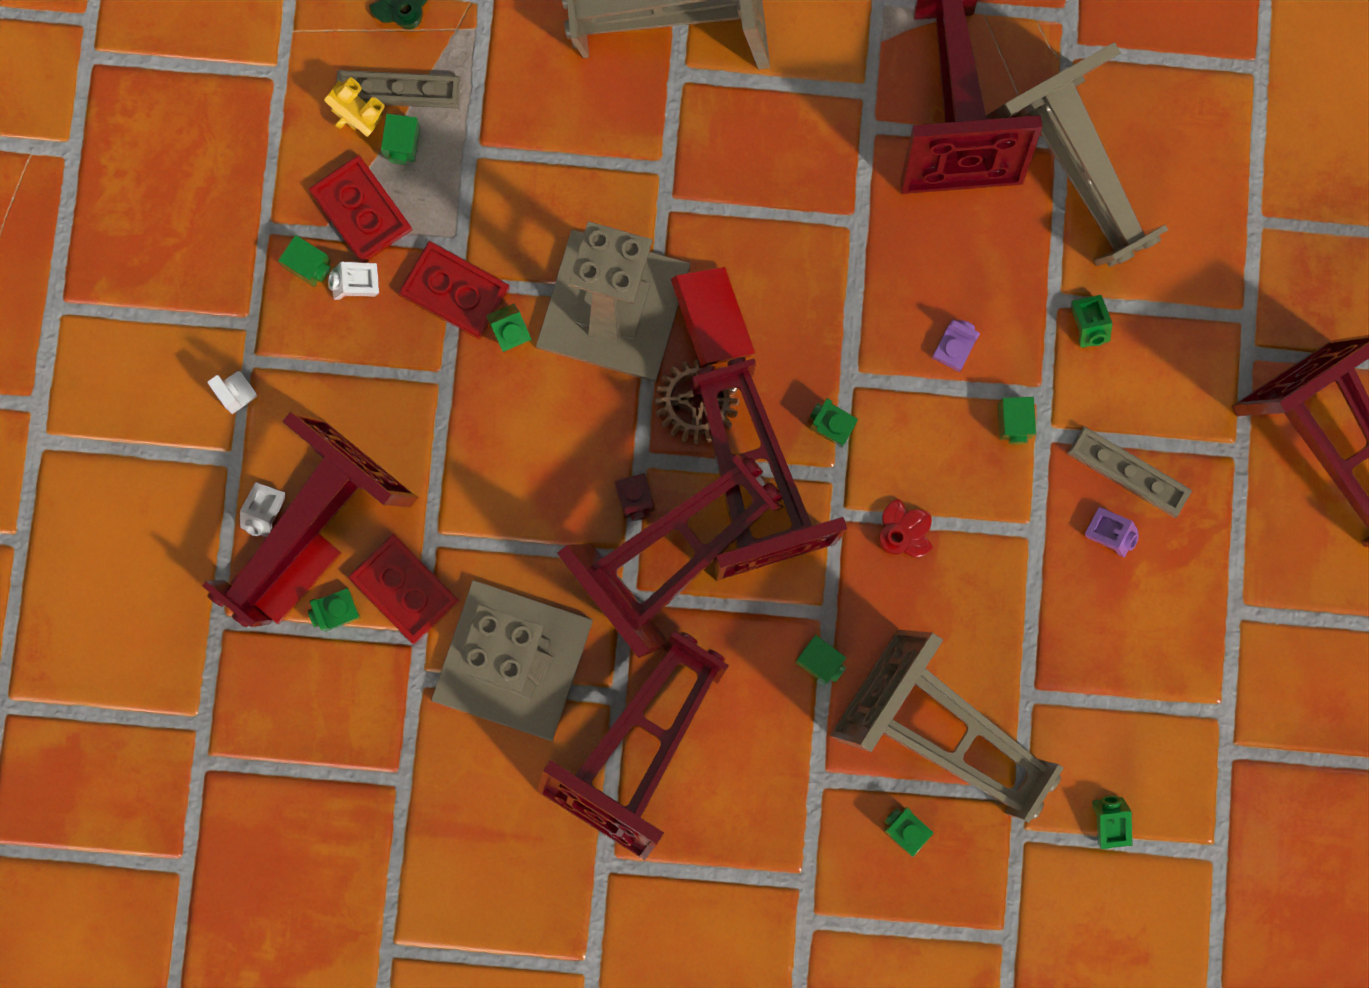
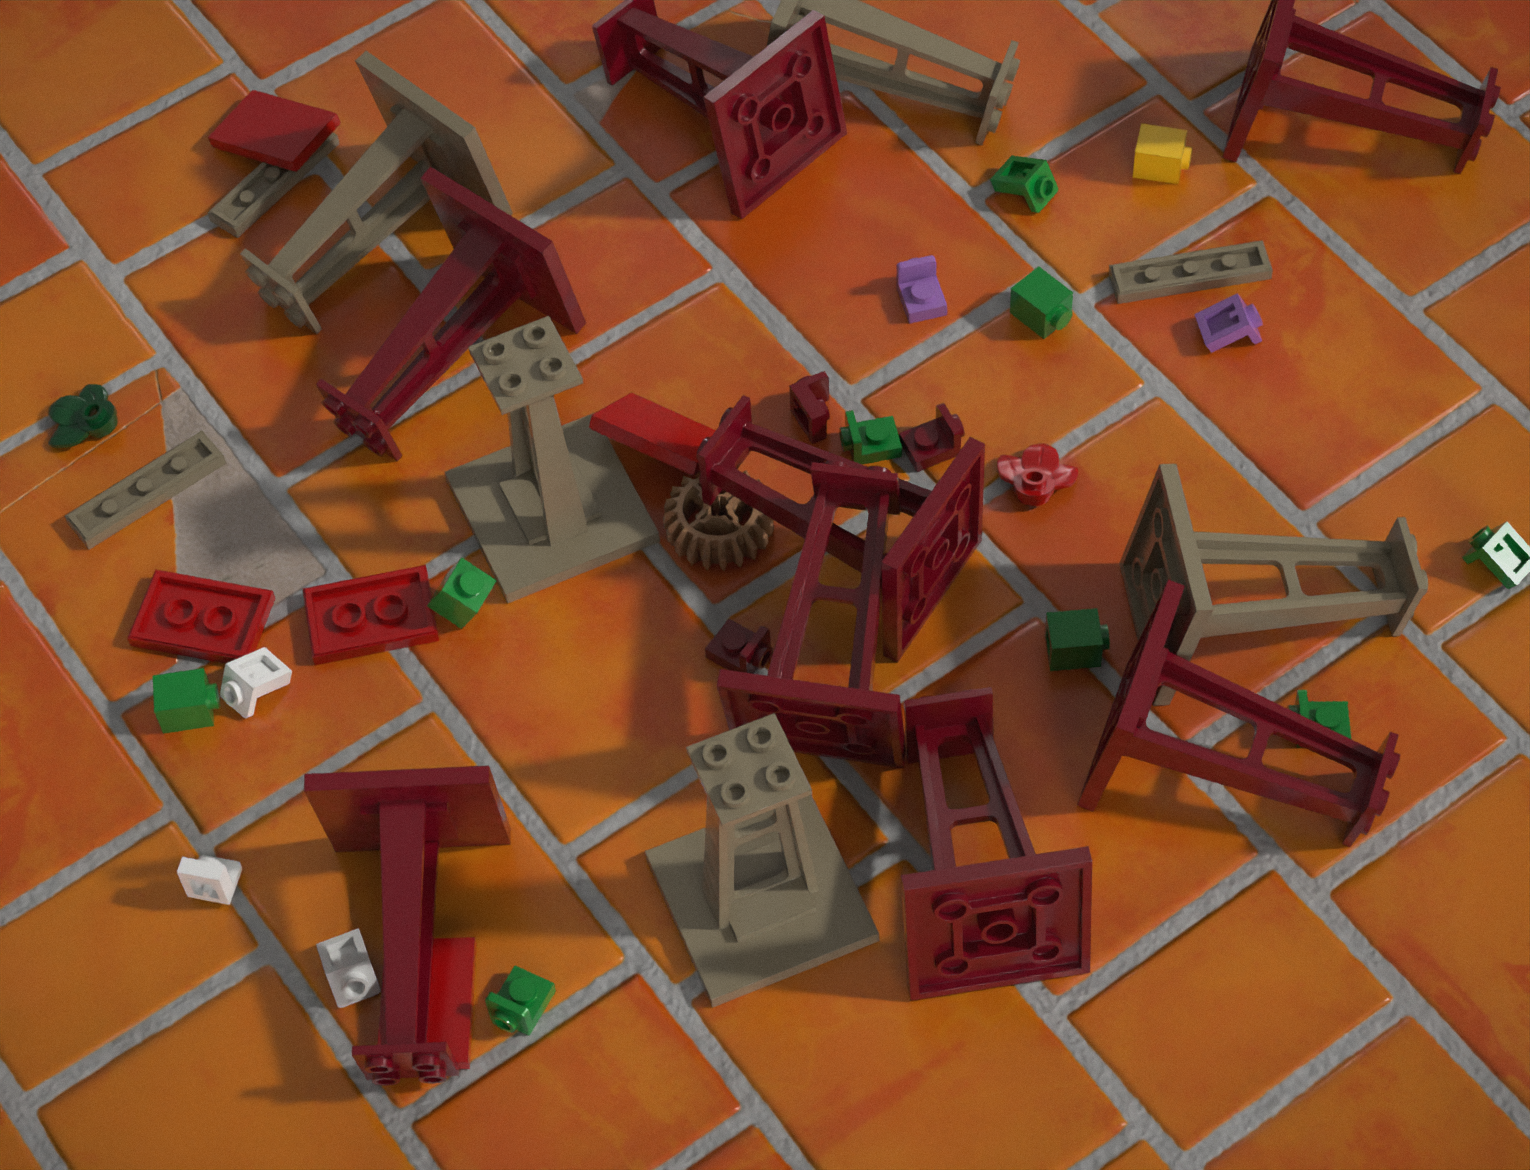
camera: 30 degrees left, 25 degrees down
yellow hips [324,77,385,137] -> none
red tile [348,533,460,645] -> none
green brick [381,114,420,165] -> none
none -> dark red piece [316,167,586,462]
none -> dark red bracket [789,371,830,444]
none -> dark red bracket [899,403,965,472]
none -> dark red piece [1077,579,1400,847]
none -> yellow brick [1133,123,1192,184]

